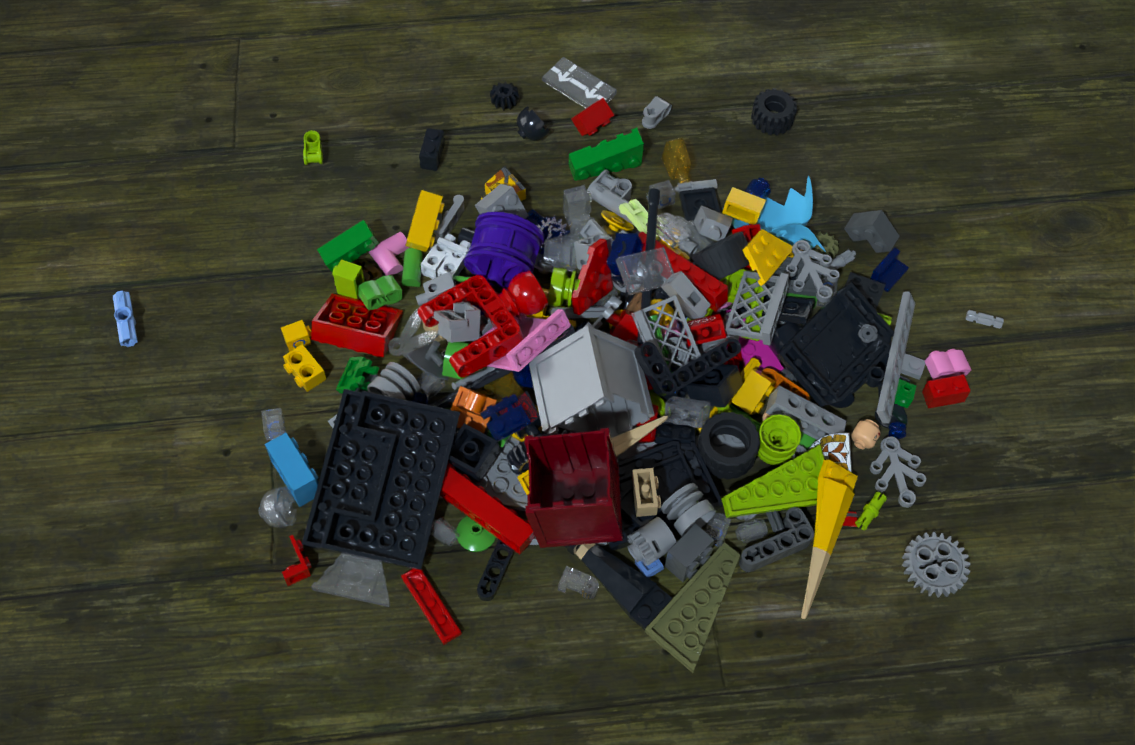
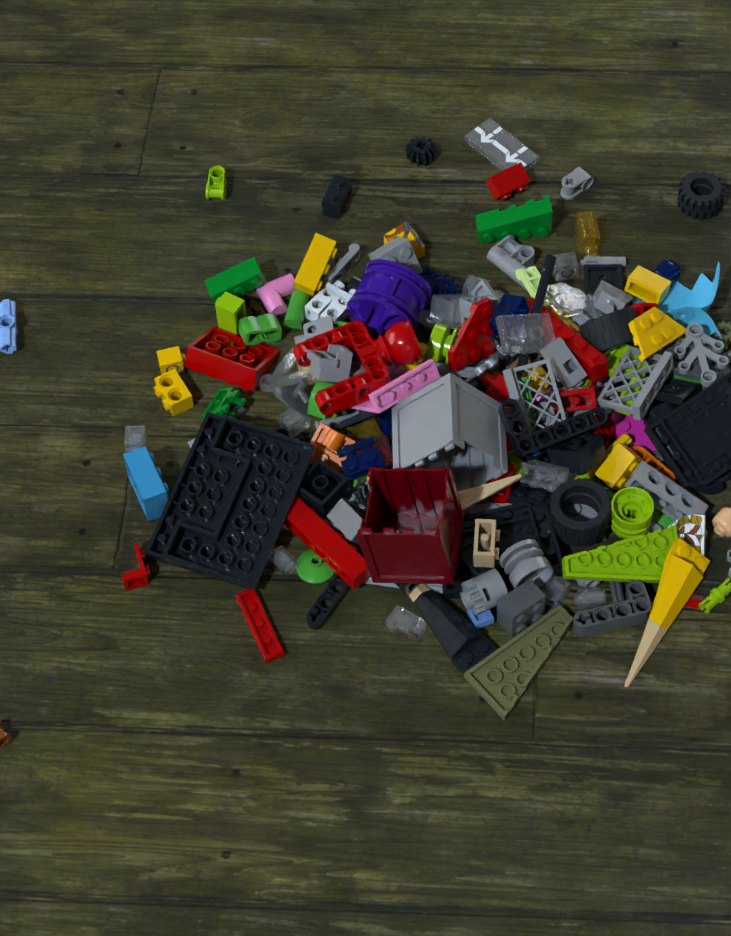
camera: 15 degrees right, 5 degrees down
clear cylinder [259,487,297,528] -> none
clear wing [311,553,390,607] -> none
light grey wheel [367,362,420,400] -> none
black cylinder [516,106,550,141] -> none
clear brick [563,185,592,225] -> none
yellow dish [601,210,634,232] -> none
none -> brick [327,498,365,545]

